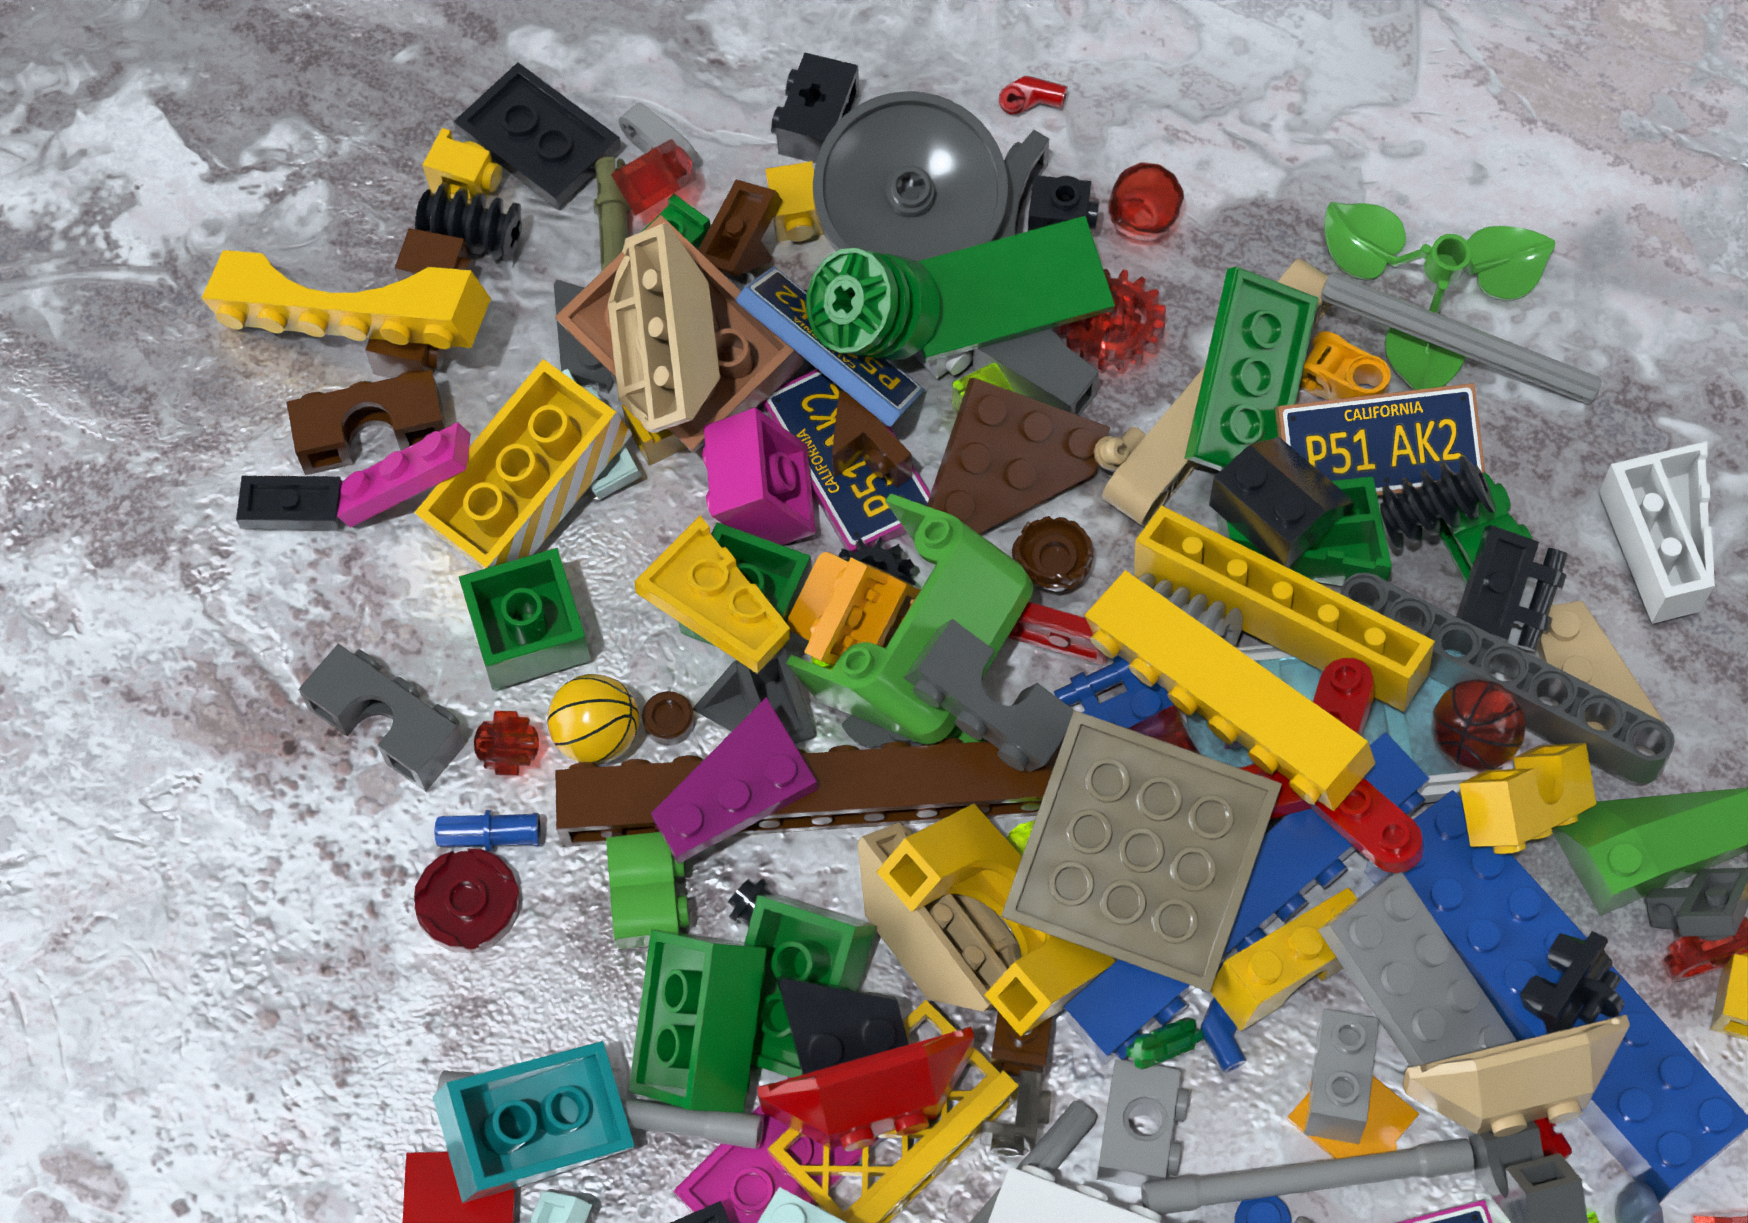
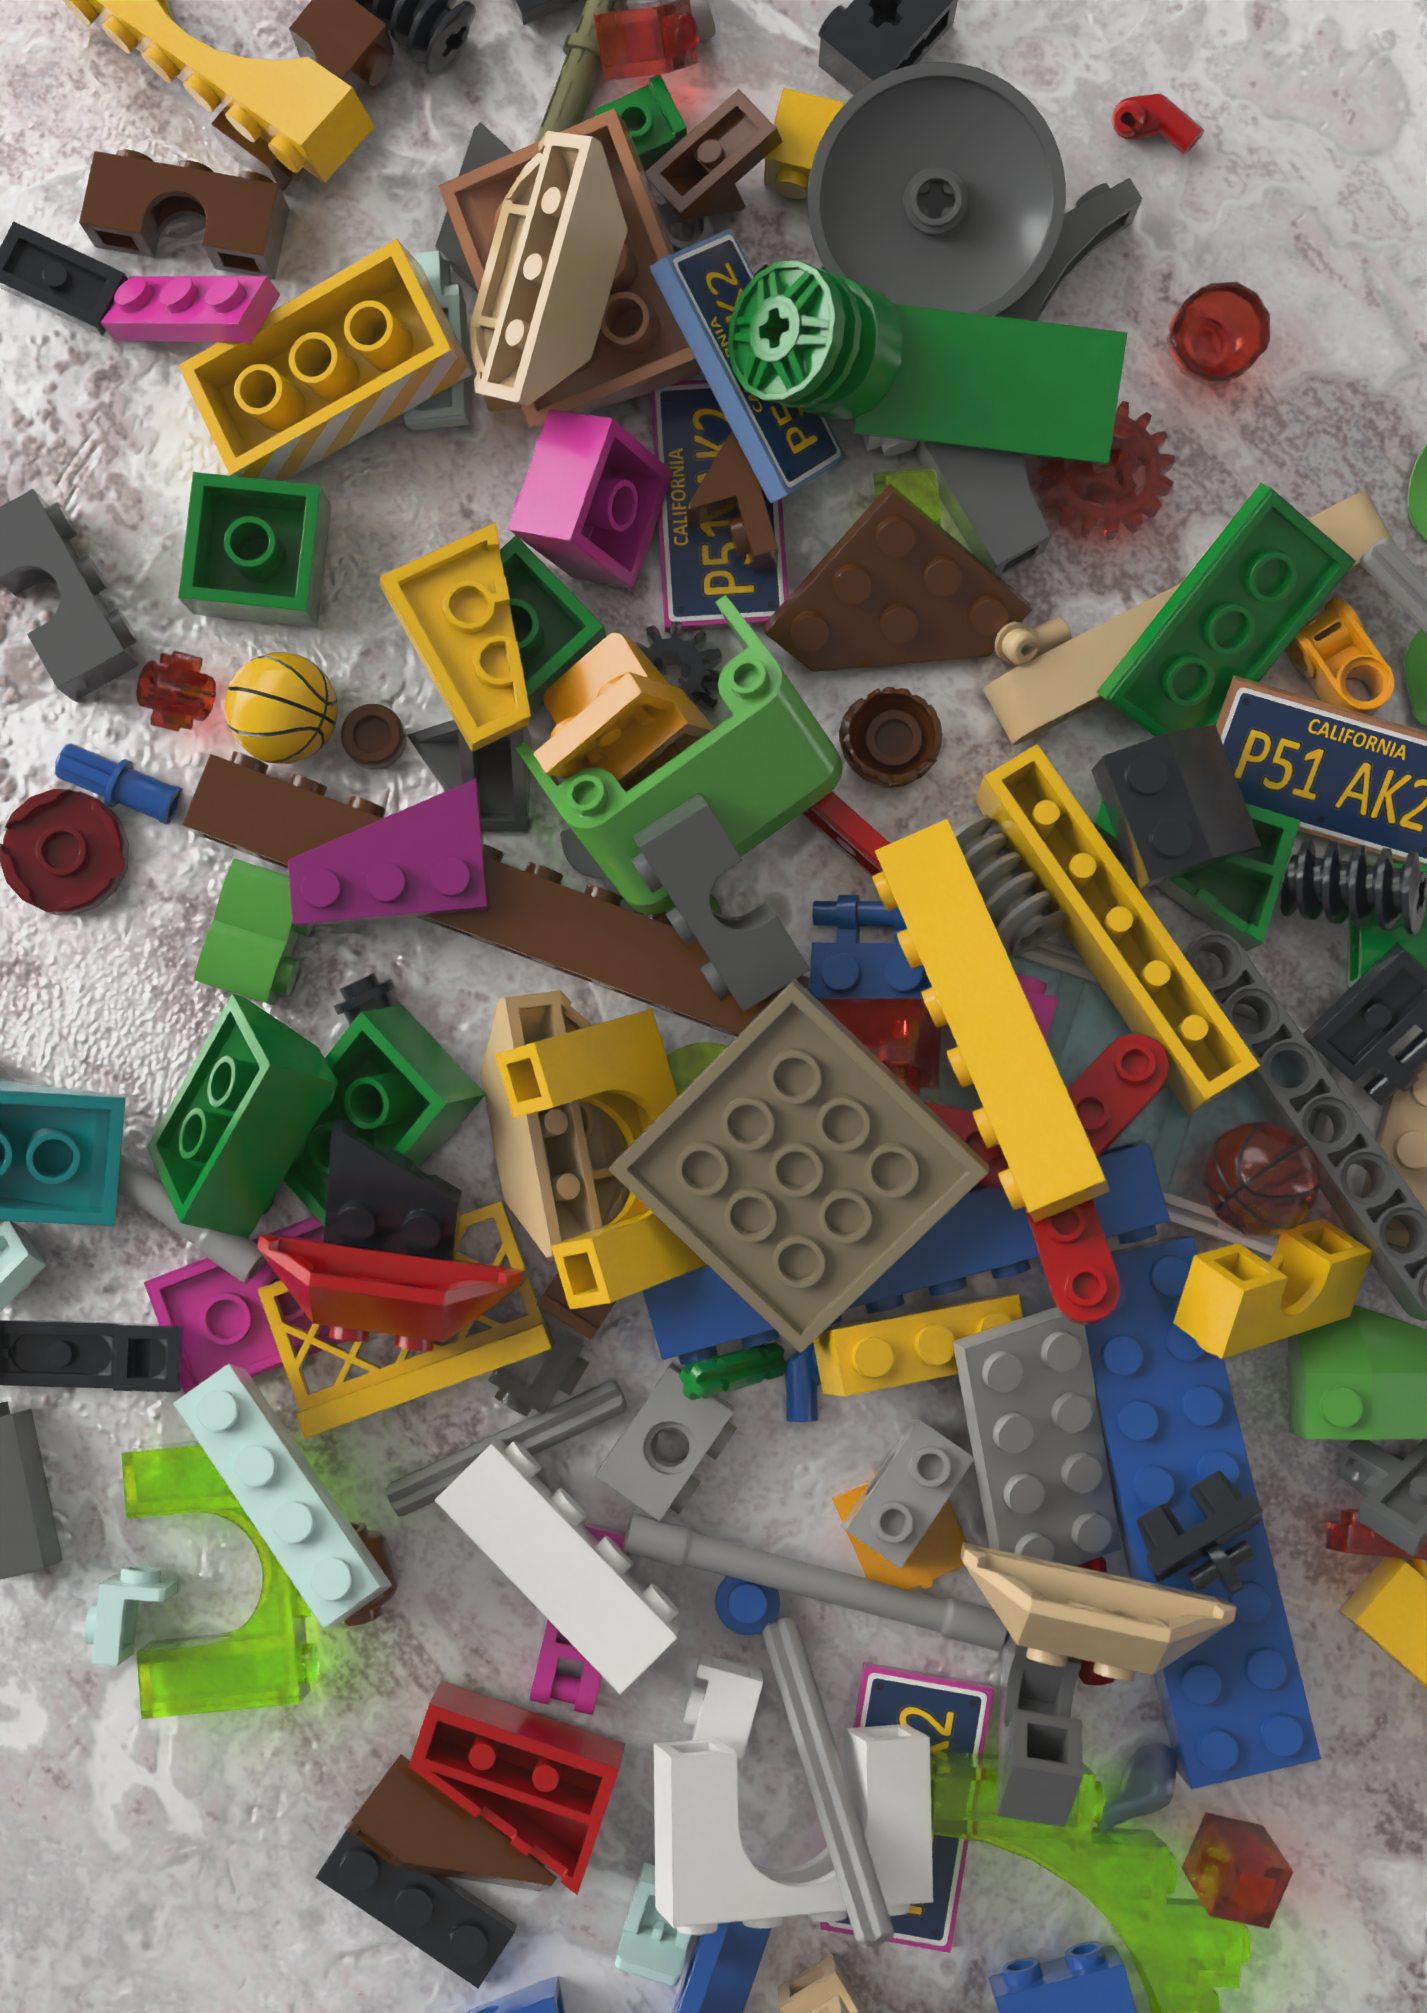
camera: 25 degrees right, 20 degrees up
black brick [1028,175,1099,231] -> none

